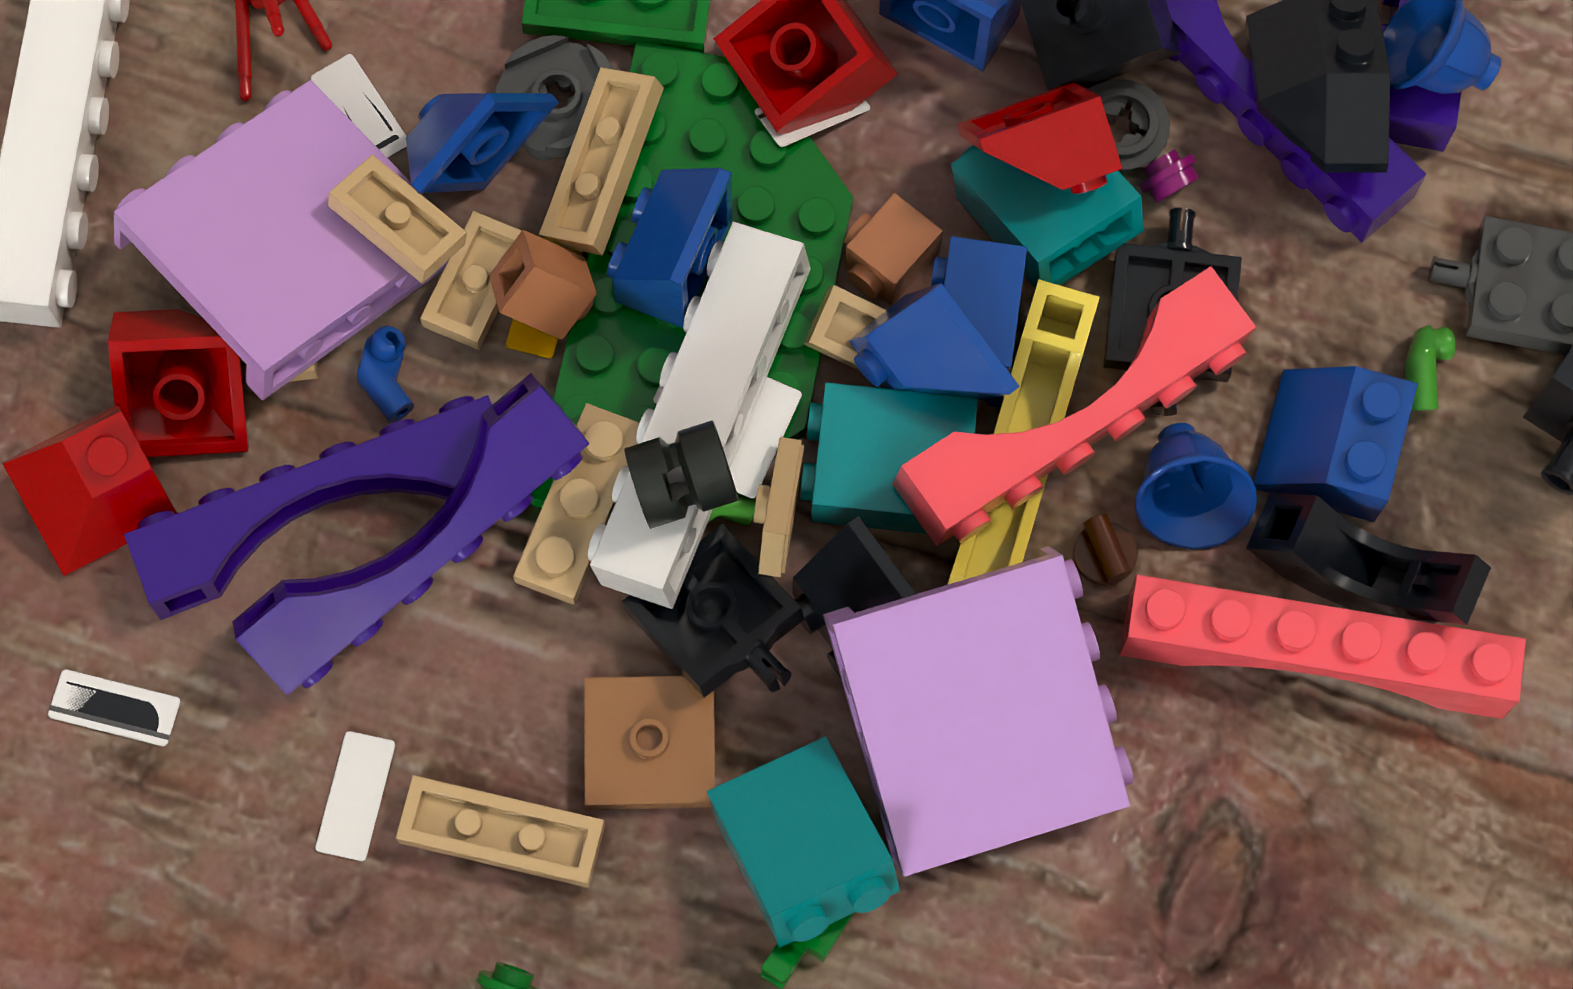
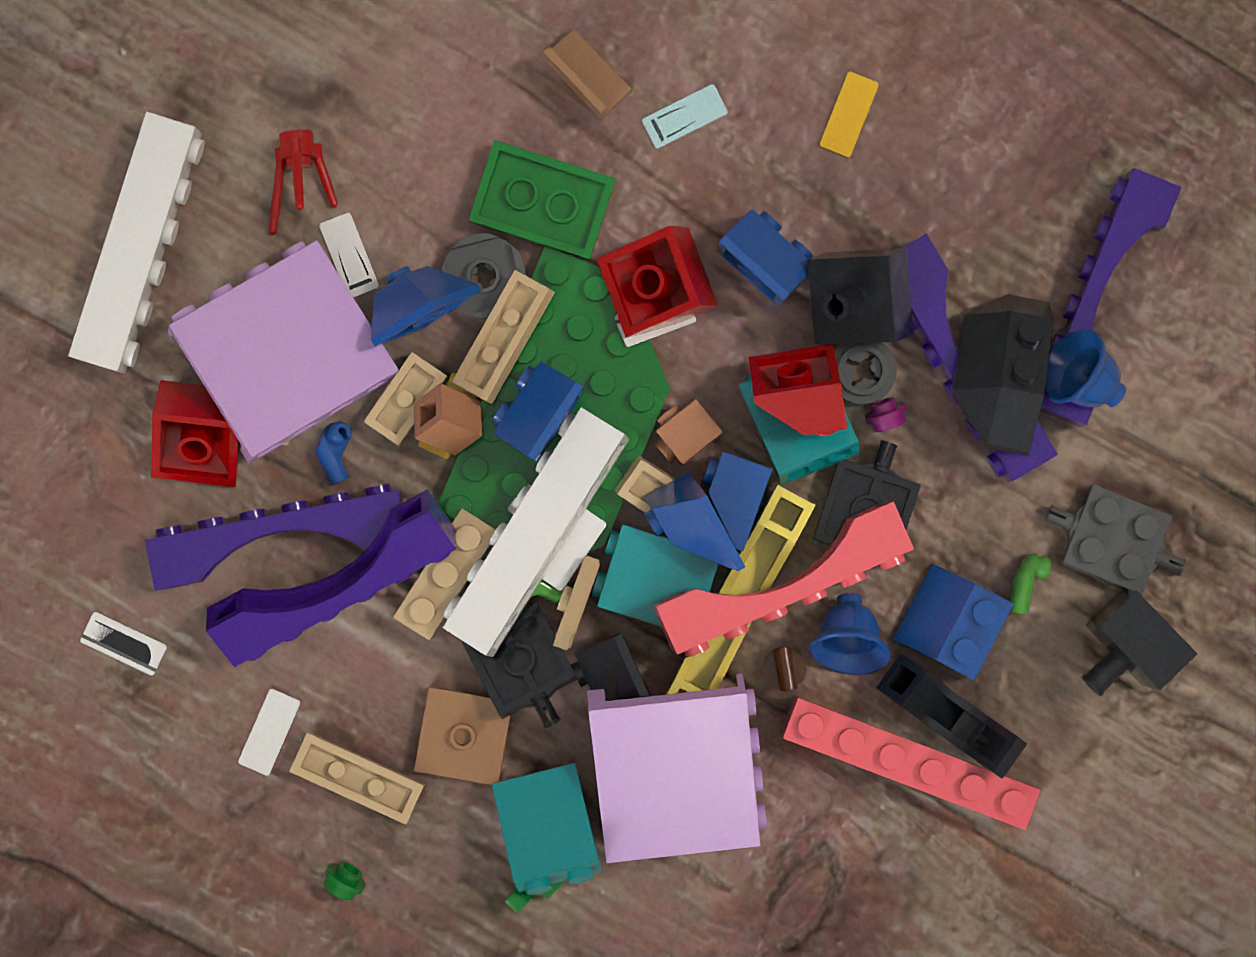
camera: 10 degrees right, 15 degrees up
red slope [2,403,178,576] -> none
tan plate [327,154,467,284] -> none
pearl dark grey wheel [624,420,739,529] -> none

